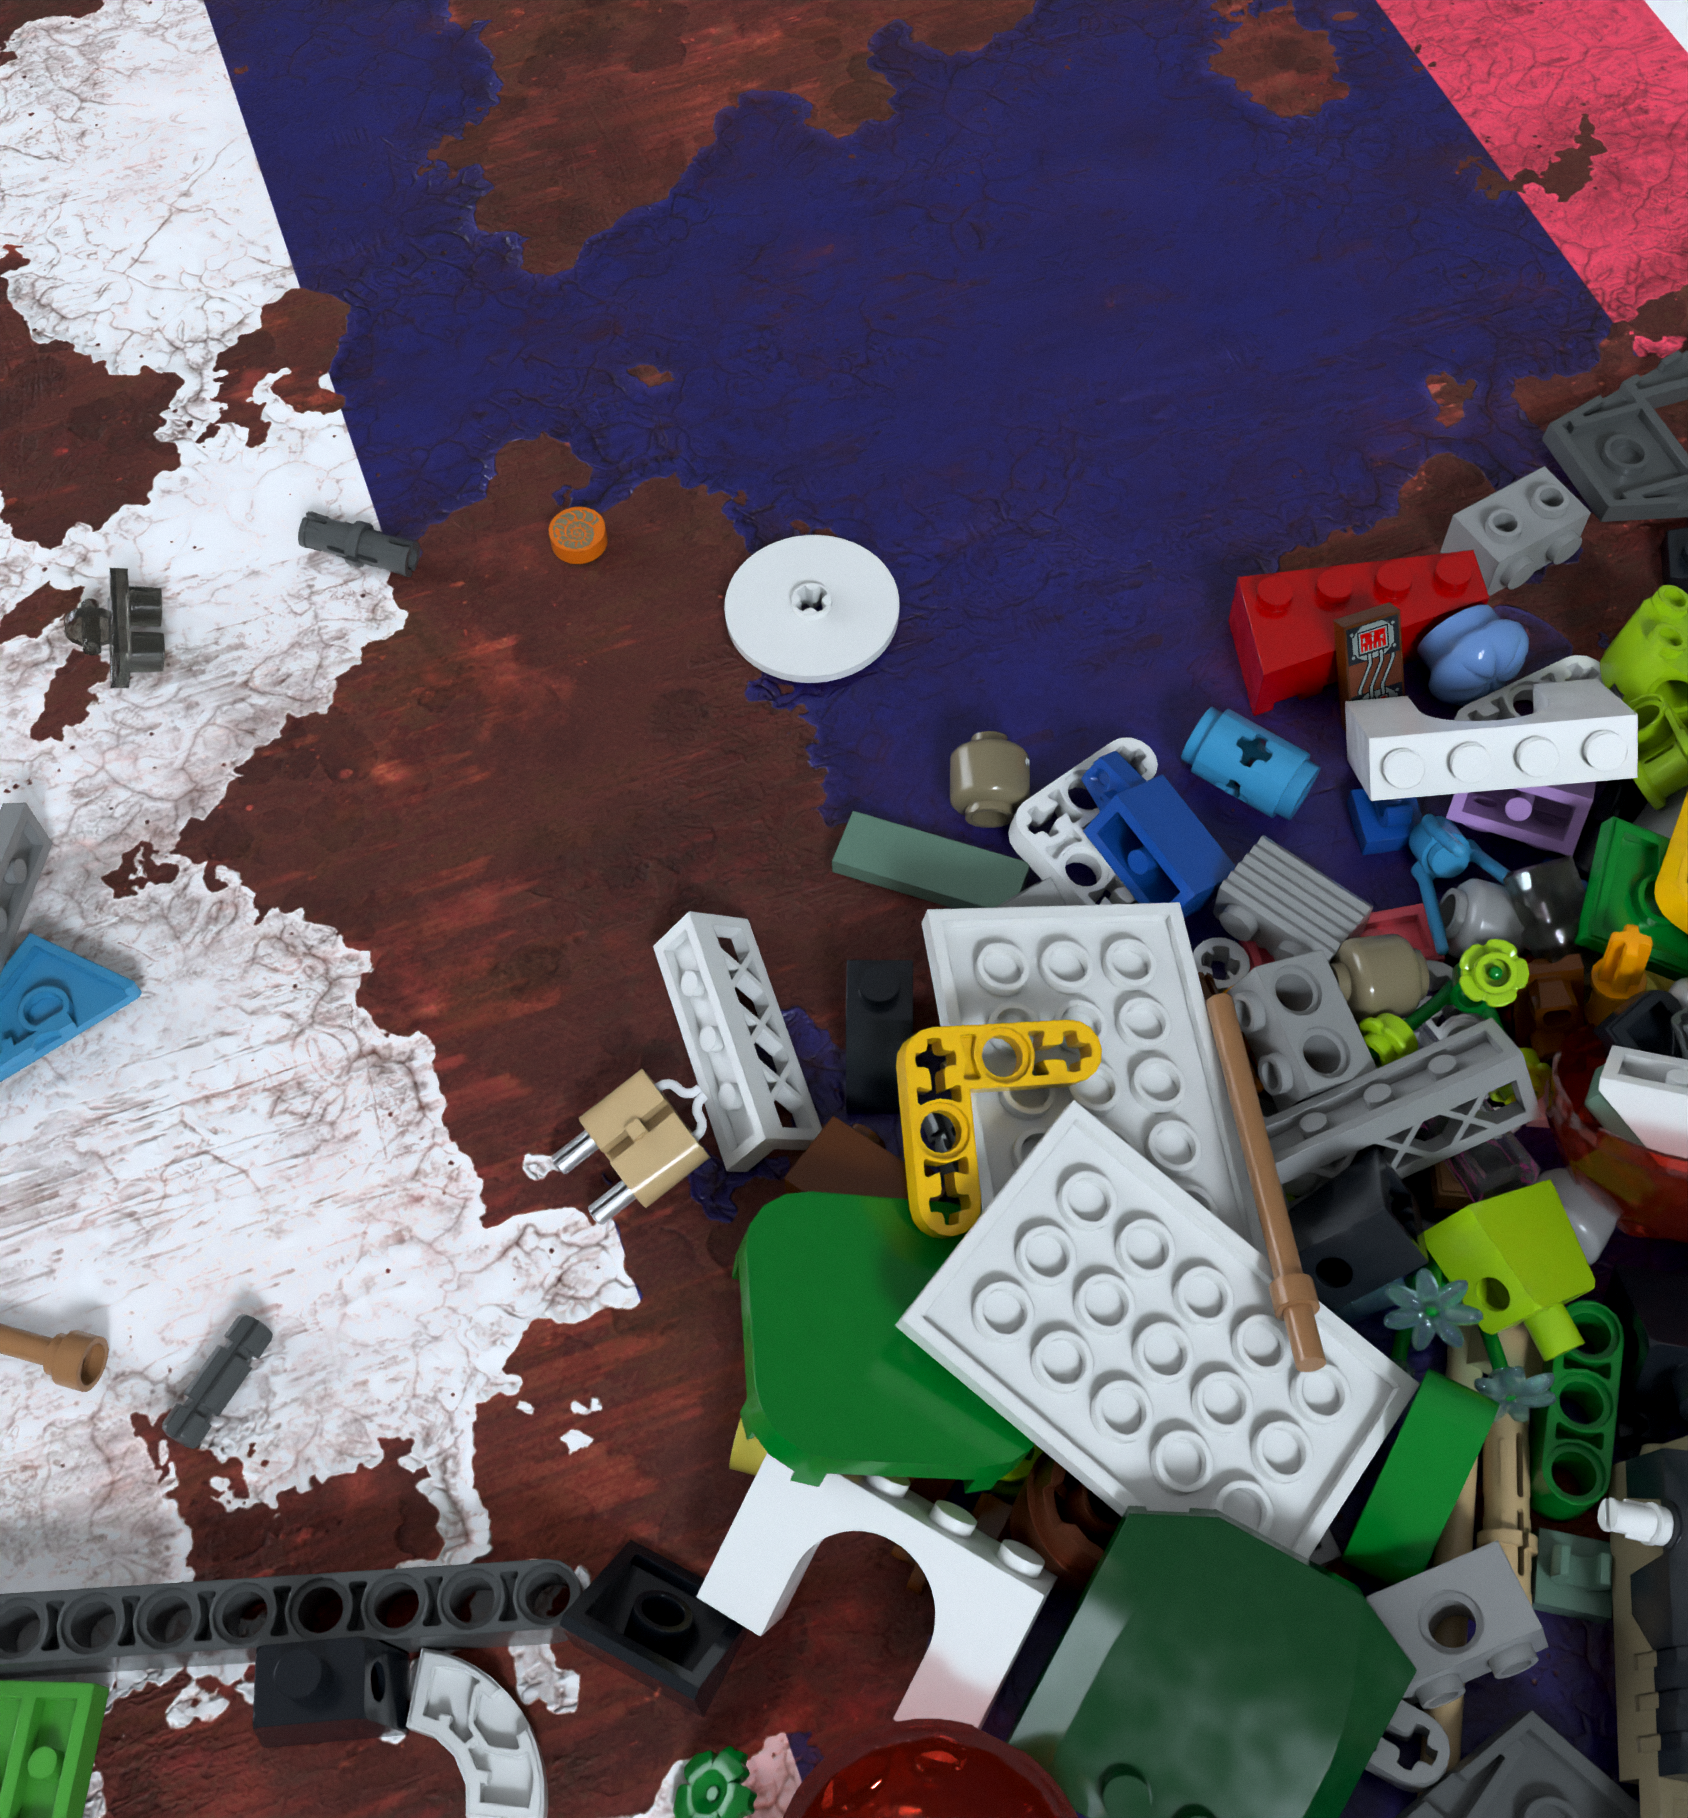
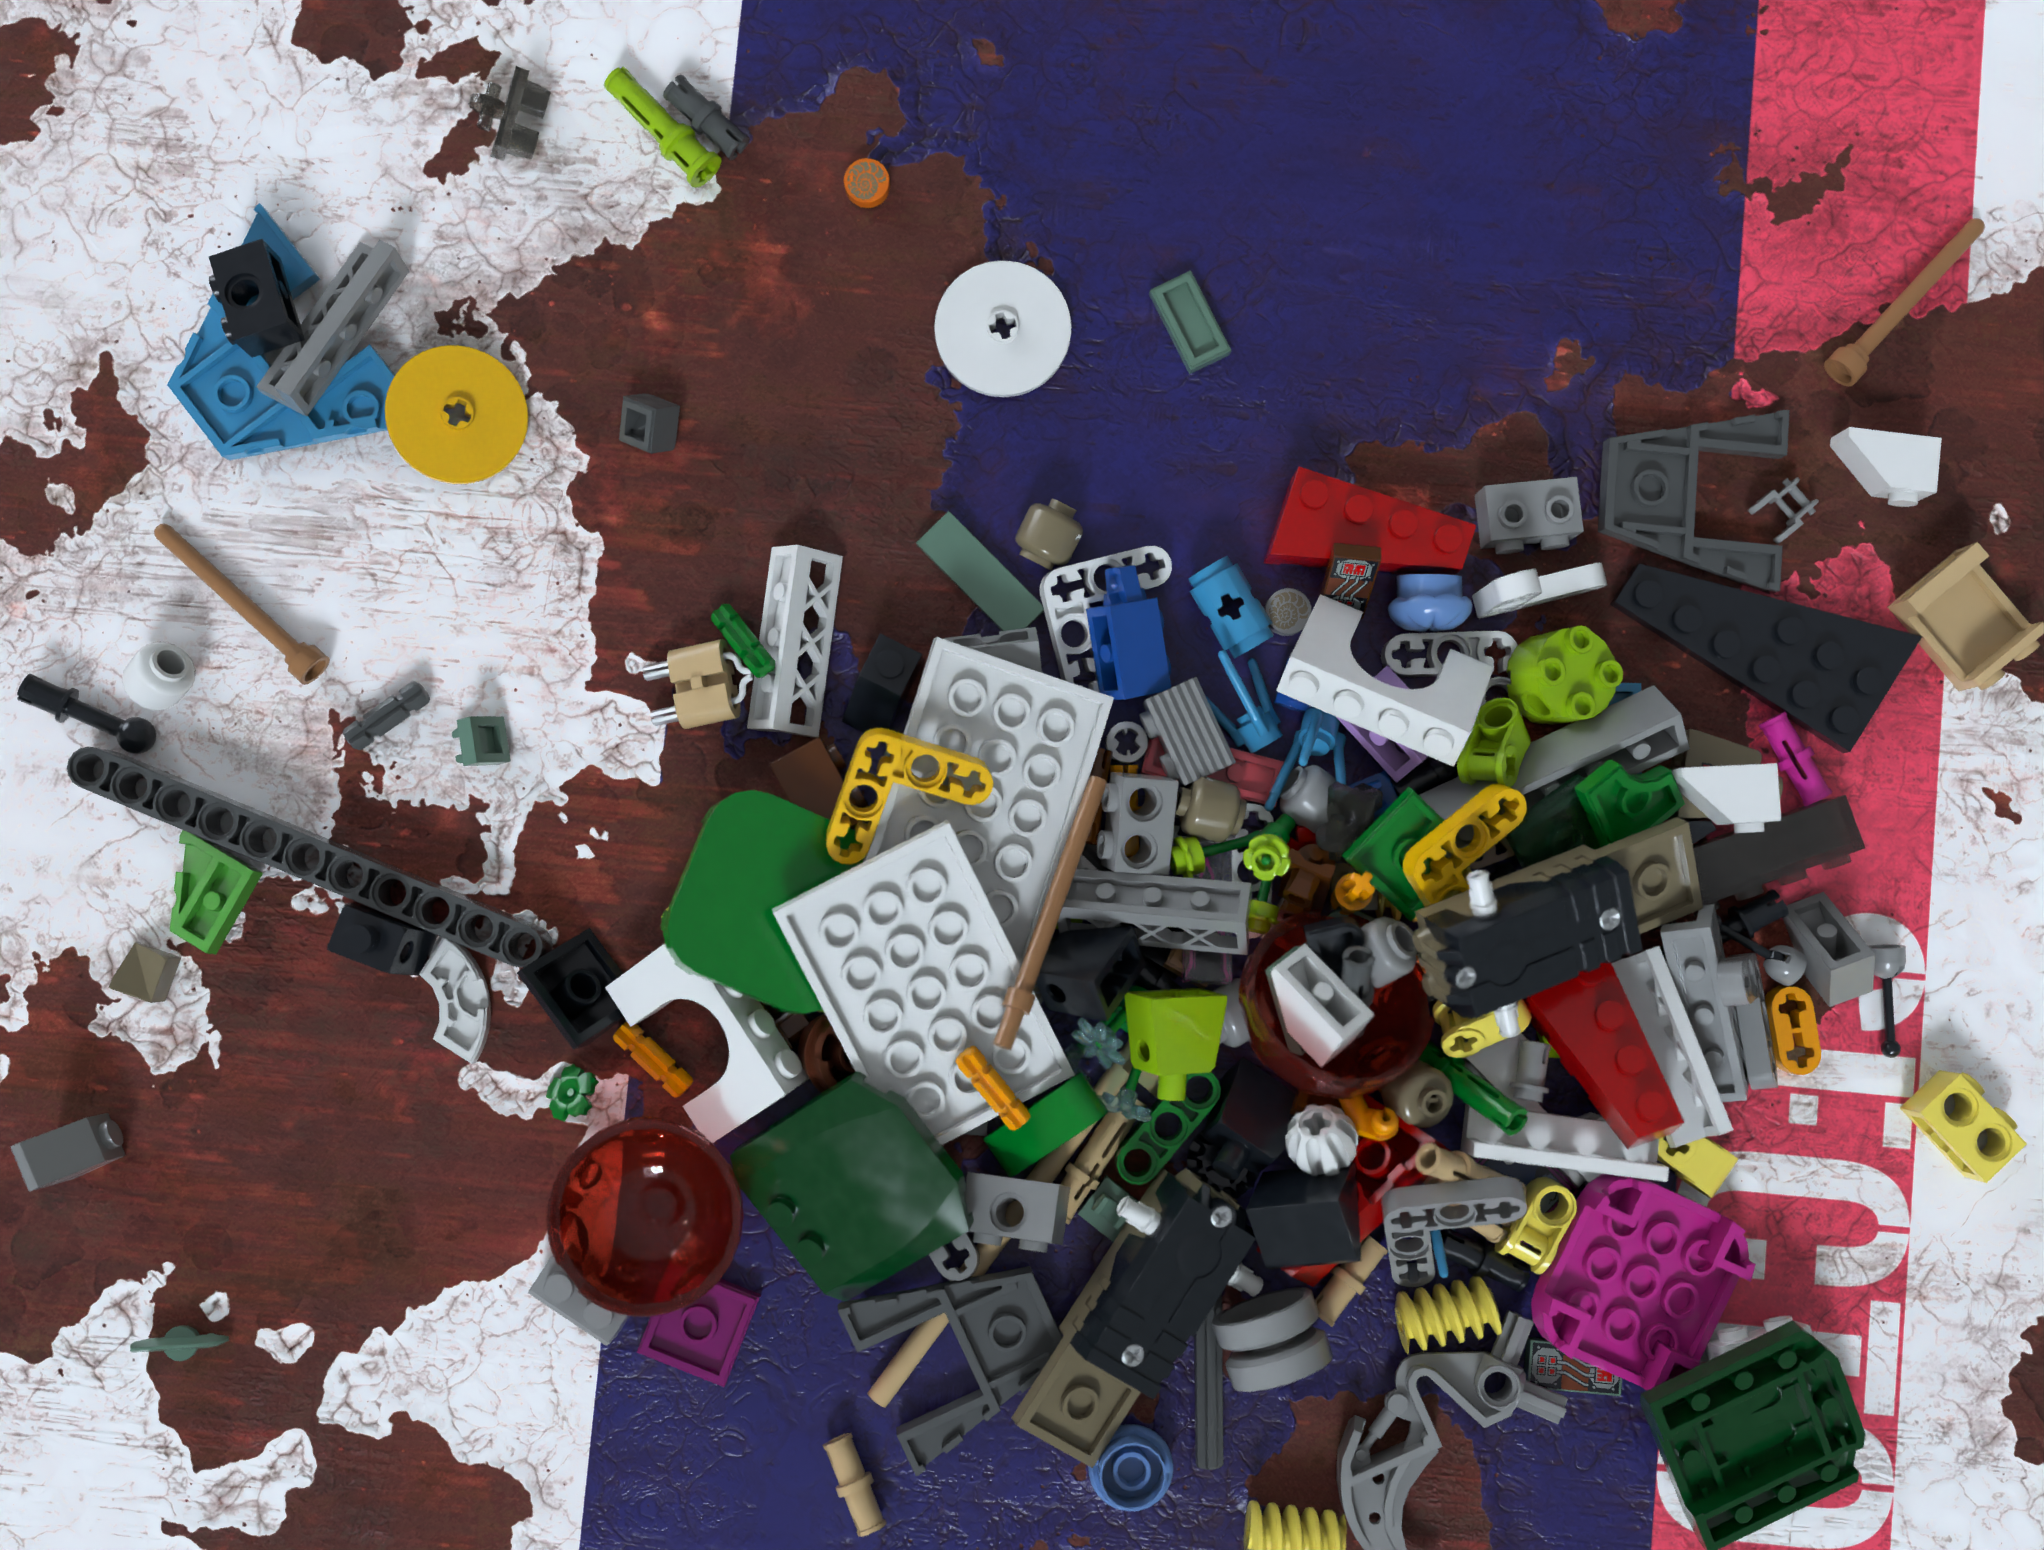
camera: 20 degrees right, 25 degrees up
none -> yellow piece [385,345,528,484]
none -> sand green tile [452,716,511,766]
none -> lime pin [604,66,722,188]
none -> light orange axle [613,1021,693,1098]
none -> dark grey slope [619,393,680,454]
none -> green axle [711,604,775,678]
none -> light orange axle [956,1046,1031,1131]
none -> sand green tile [1149,270,1231,374]
none -> dark azure plant [1205,650,1283,753]
none -> tile [1264,588,1312,636]
none -> white beam [1472,562,1608,618]

